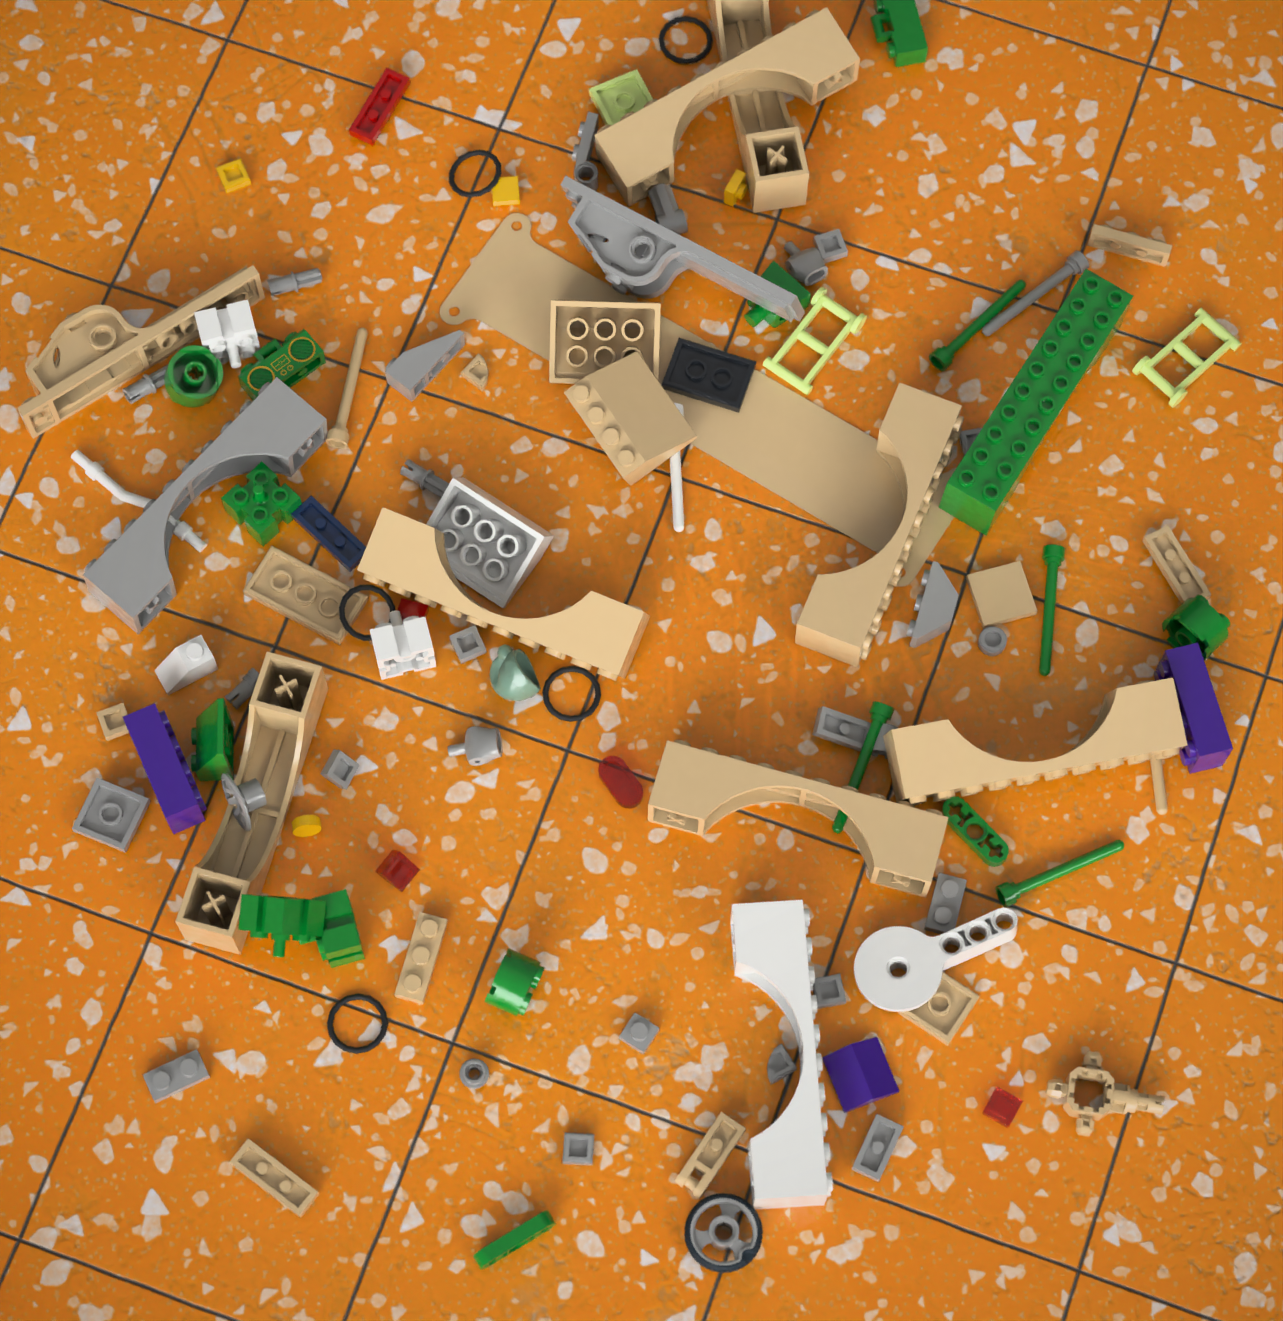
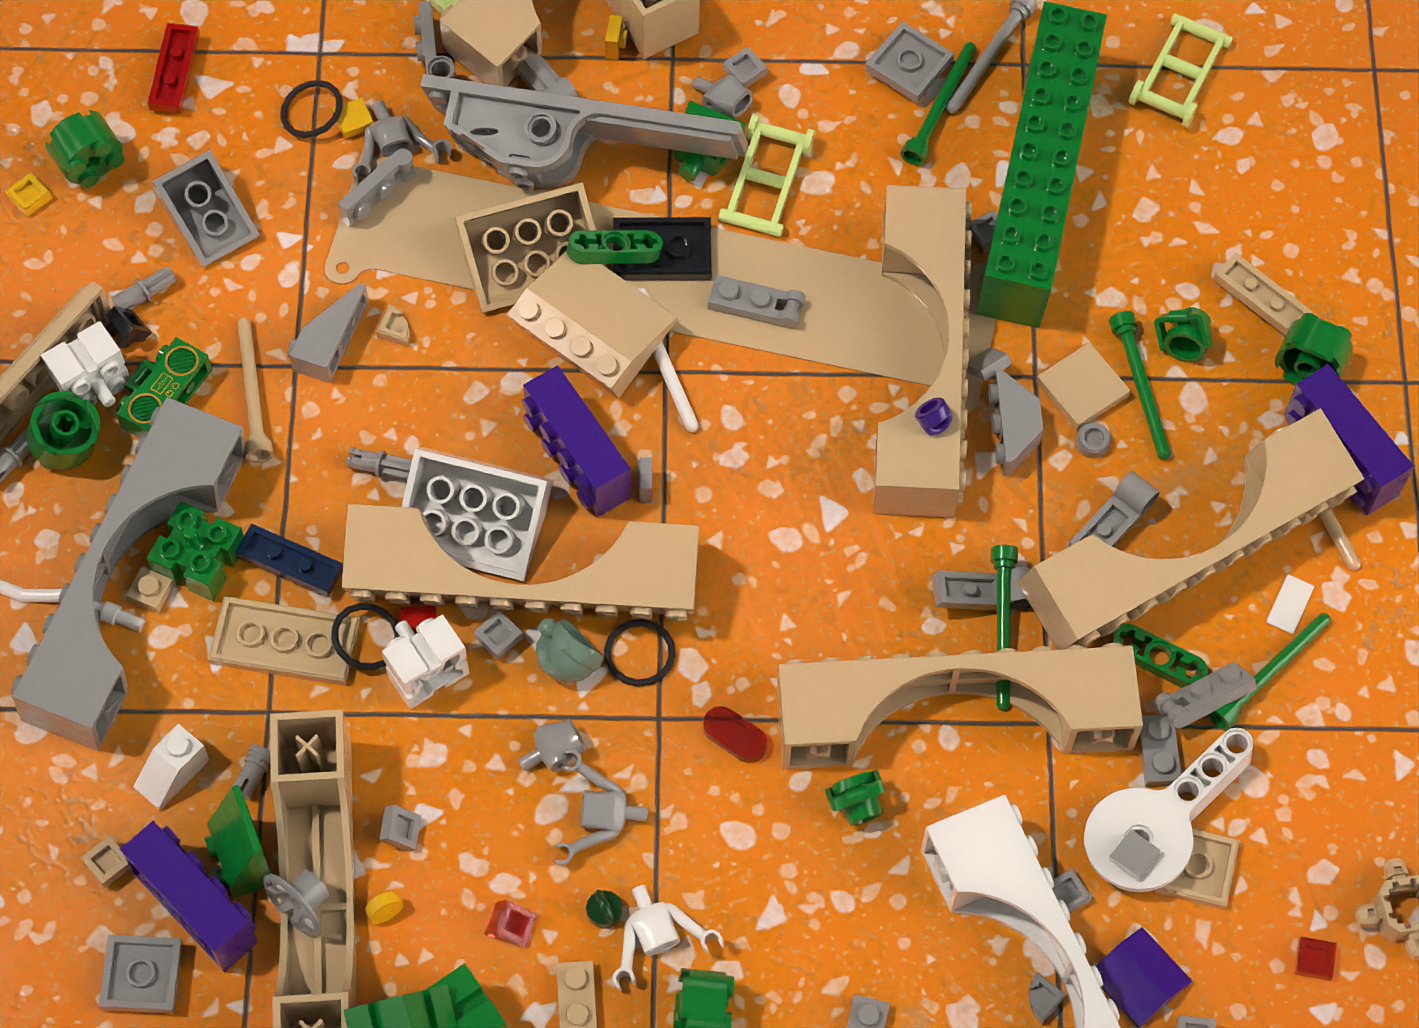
camera: 20 degrees left, 5 degrees down
none -> green brick [45,110,125,188]
none -> black tile [106,306,152,349]
none -> tan plate [126,566,175,614]
none -> light grey slope [151,150,260,268]
none -> light grey plate [338,149,415,227]
none -> light grey piece [352,100,452,186]
none -> dark purple brick [521,365,632,518]
none -> light grey piece [553,749,648,865]
none -> green beam [566,230,663,264]
none -> dark green tile [586,889,622,929]
none -> white piece [613,885,724,992]
none -> light grey tile [638,457,652,503]
none -> light grey plate [708,275,806,328]
none -> green piece [825,769,885,826]
none -> light grey plate [865,21,954,103]
none -> dark purple tile [915,397,953,436]
none -> light grey tile [967,347,1012,380]
none -> light grey plate [1068,471,1160,547]
none -> light grey tile [1109,829,1161,882]
none -> light grey plate [1153,661,1256,728]
none -> green piece [1154,307,1213,362]
none -> white sticker [1266,575,1314,634]

